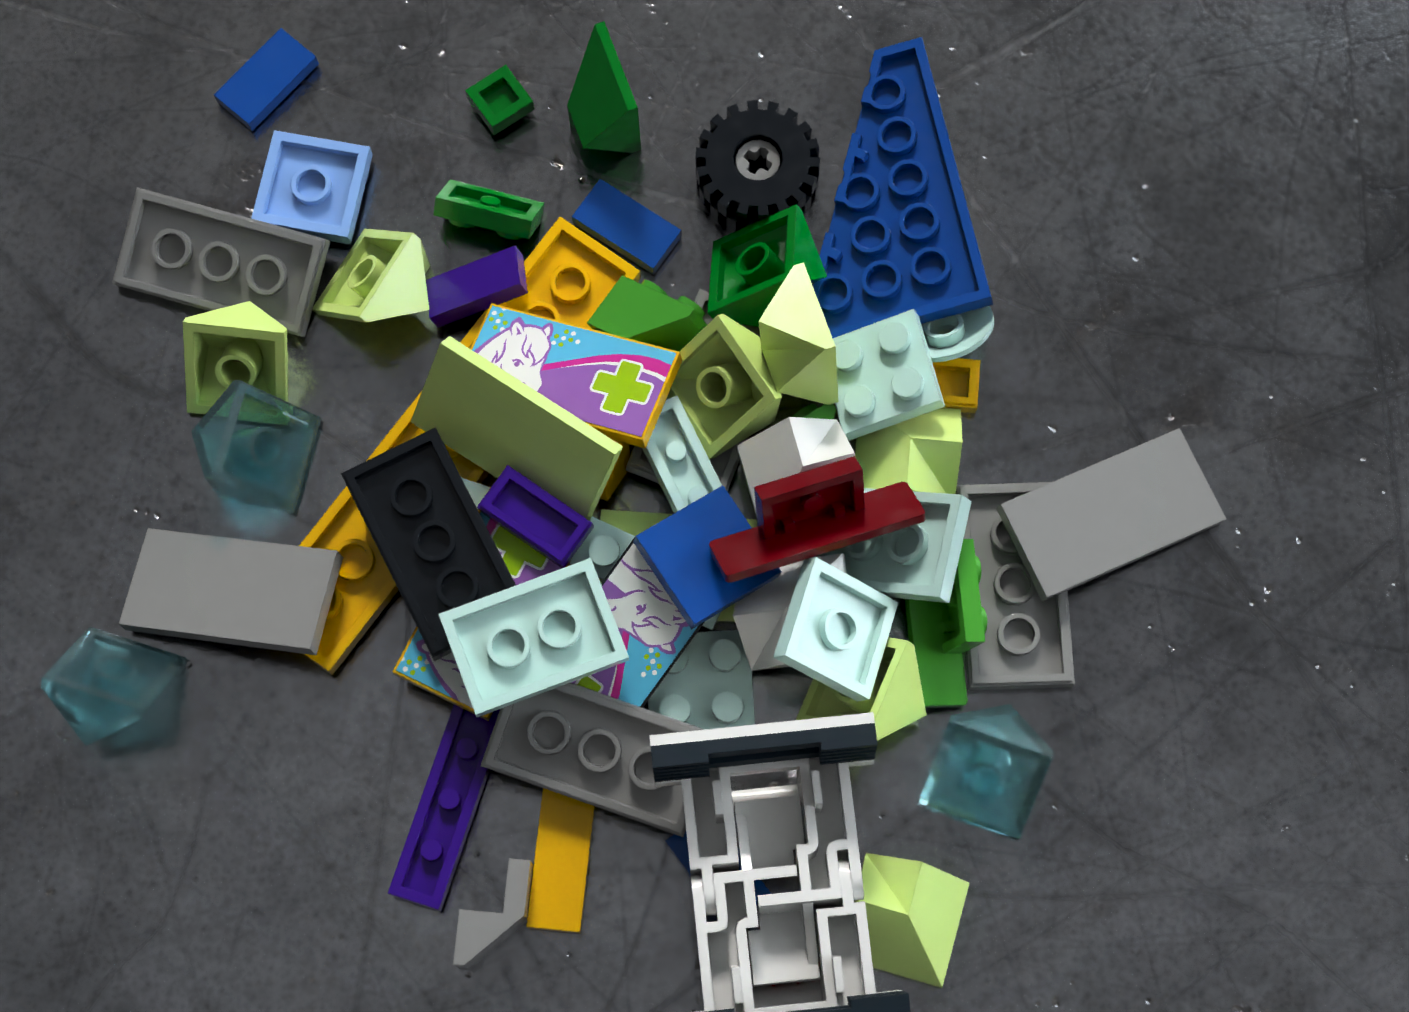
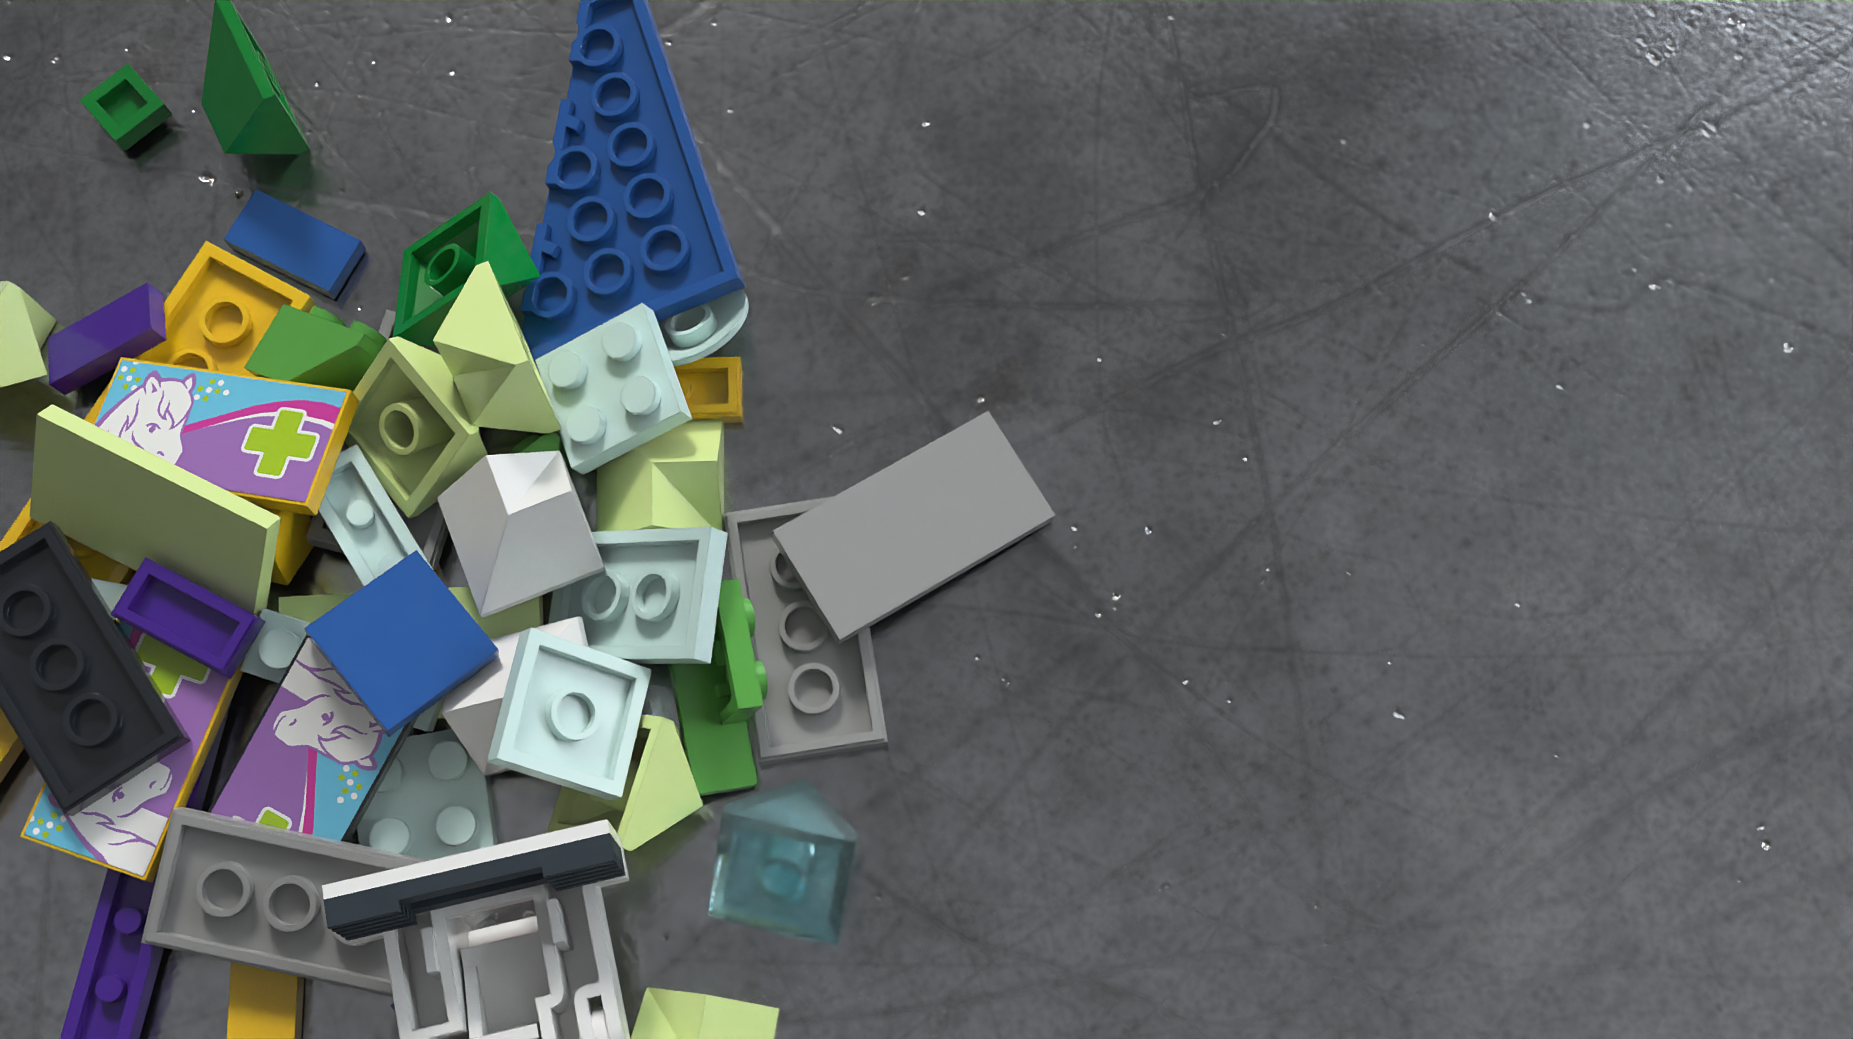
camera: 10 degrees left, 0 degrees up
green plate [433,179,544,240] -> none
light aqua plate [439,558,629,718] -> none
black bush [695,100,820,231] -> none
dark red bracket [709,456,925,583] -> none

